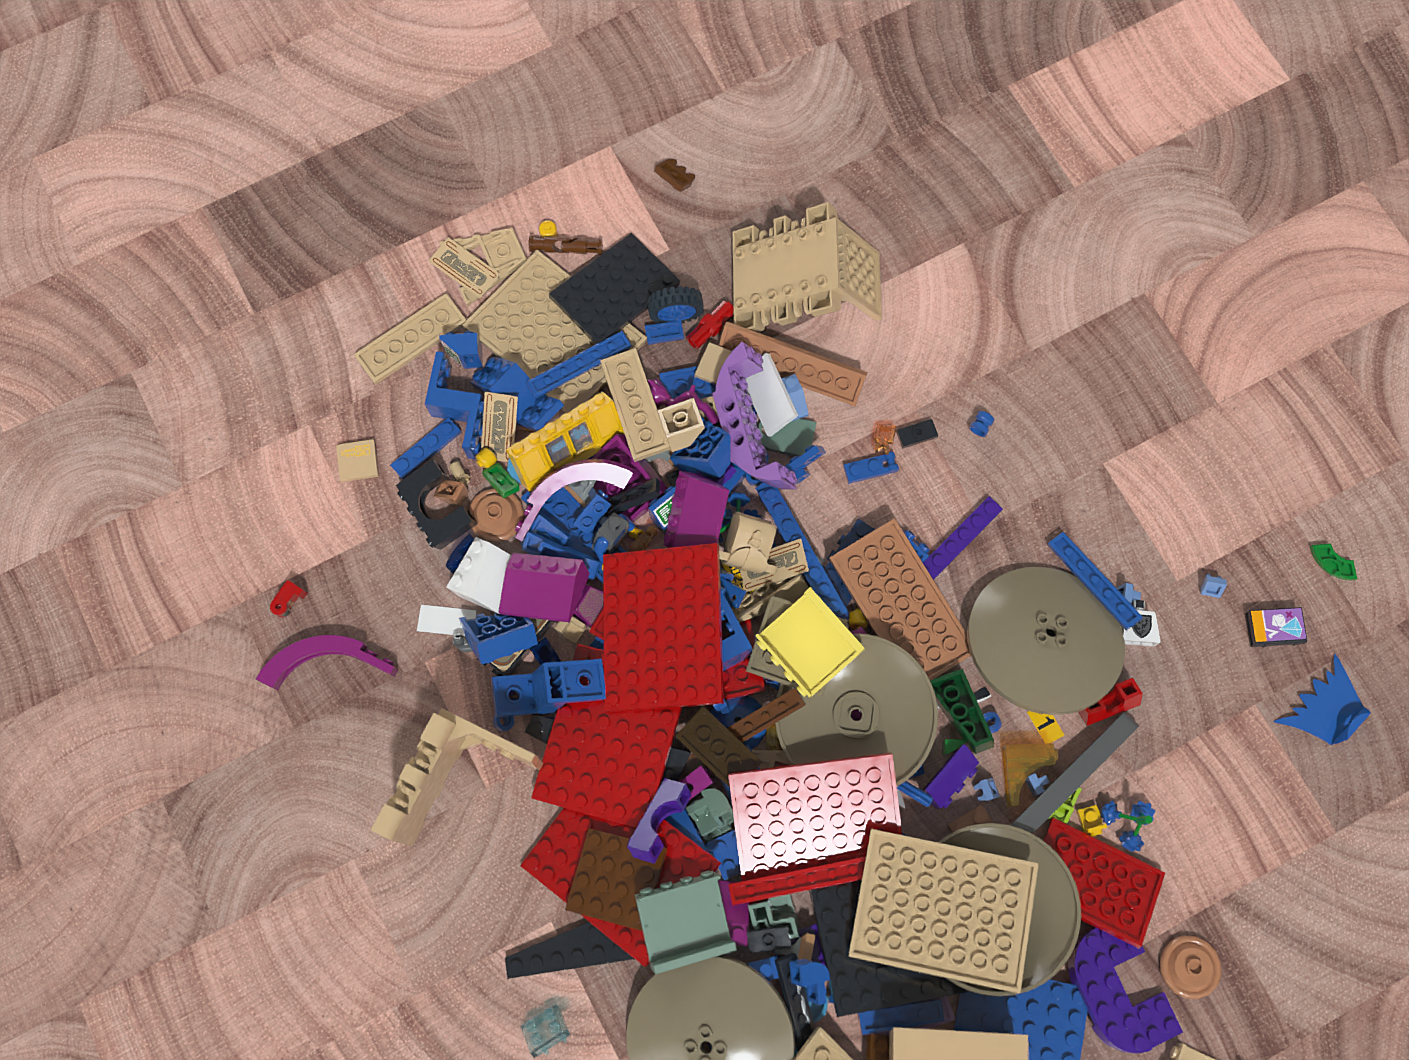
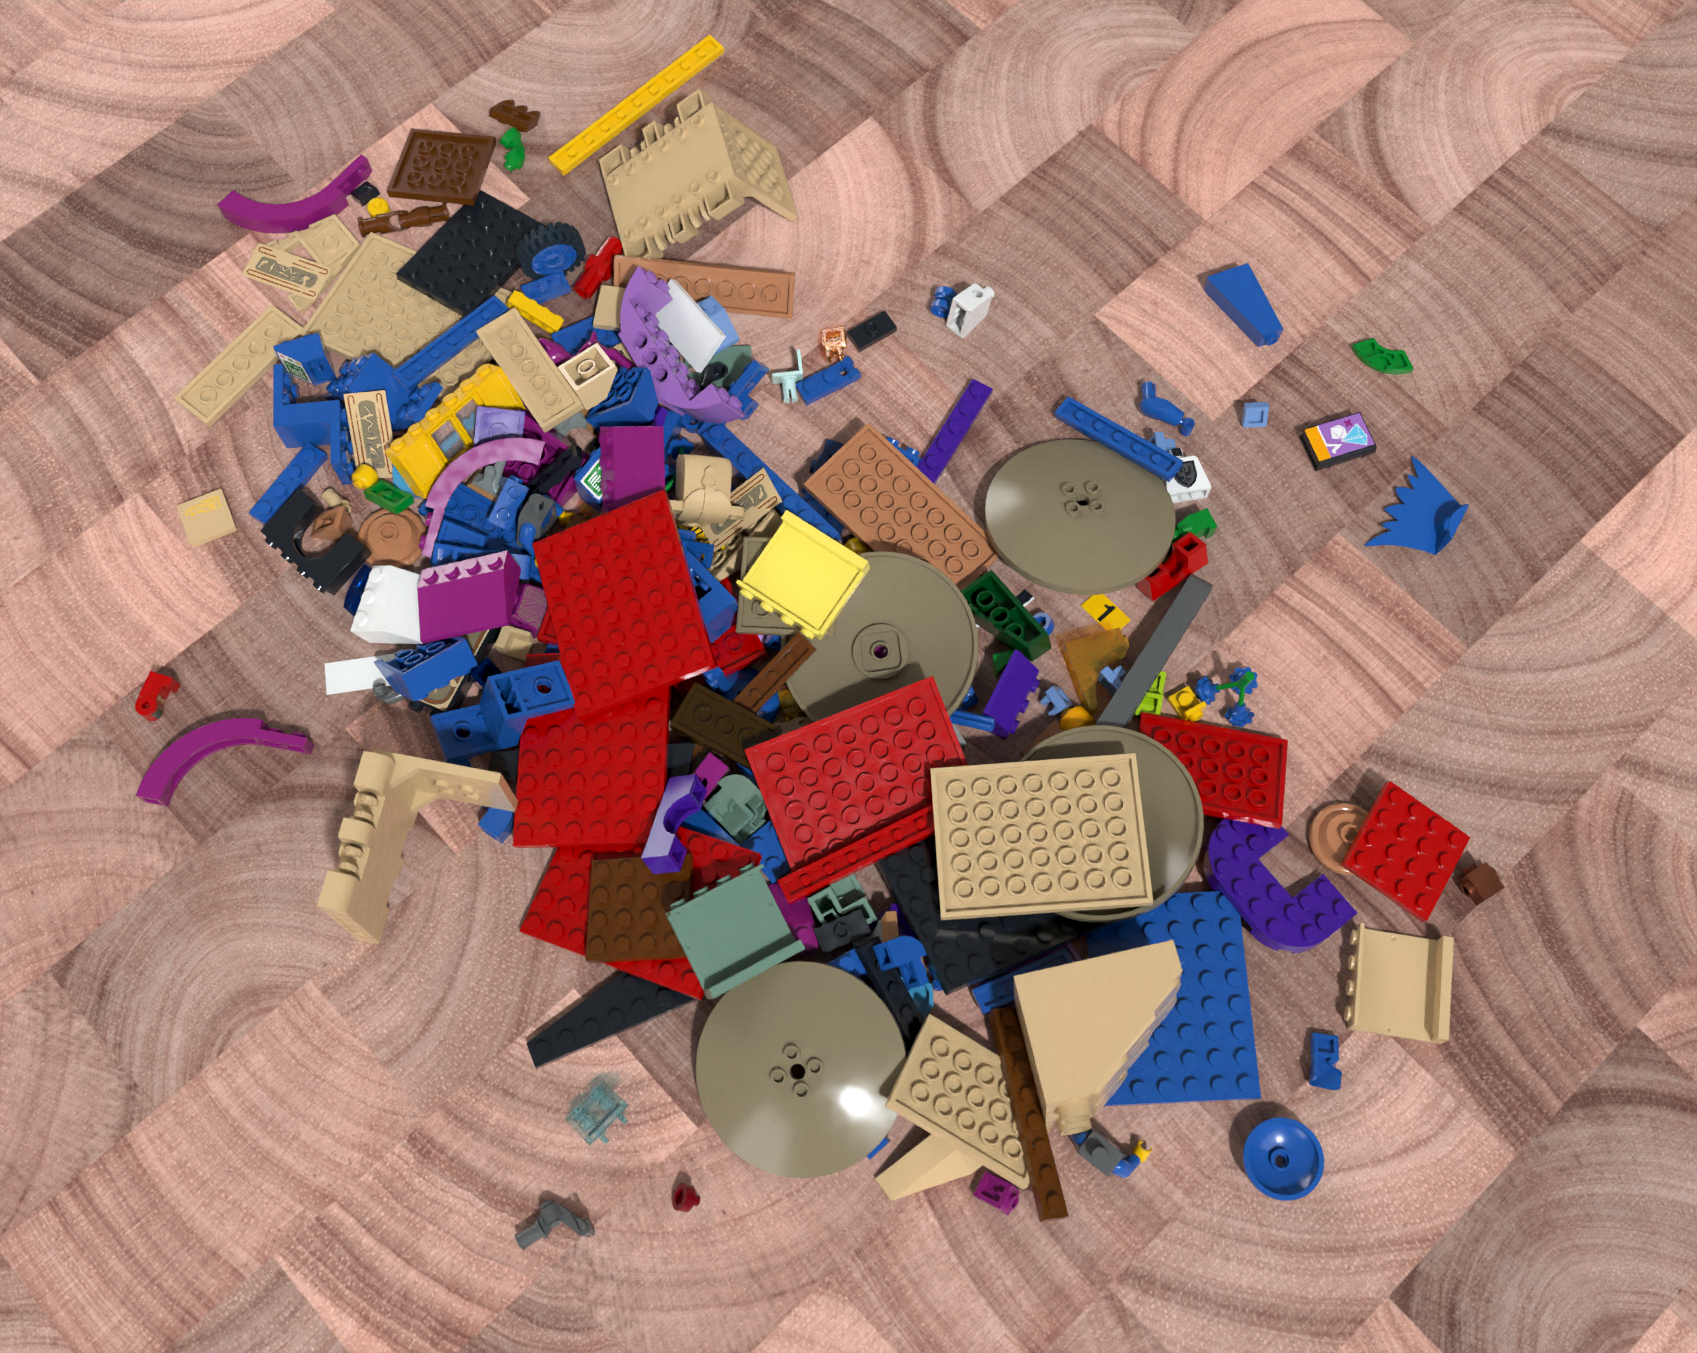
camera: 15 degrees left, 5 degrees down
none -> magenta arch [217,154,373,234]
none -> black tile [350,181,380,206]
none -> reddish brown plate [386,128,496,206]
none -> plate [473,406,525,448]
none -> blue brick [478,806,515,844]
none -> green arm [499,127,526,172]
none -> yellow piece [506,290,564,334]
none -> yellow plate [548,34,724,176]
none -> black arm [699,363,728,391]
none -> light aqua bracket [772,349,803,403]
none -> white torso [946,284,995,339]
none -> light orange head [1059,706,1096,731]
none -> blue arm [1139,381,1195,436]
none -> green piece [1169,508,1218,550]
none -> blue slope [1203,263,1283,347]
none -> red plate [1341,781,1471,922]
none -> copper brick [1458,862,1505,906]

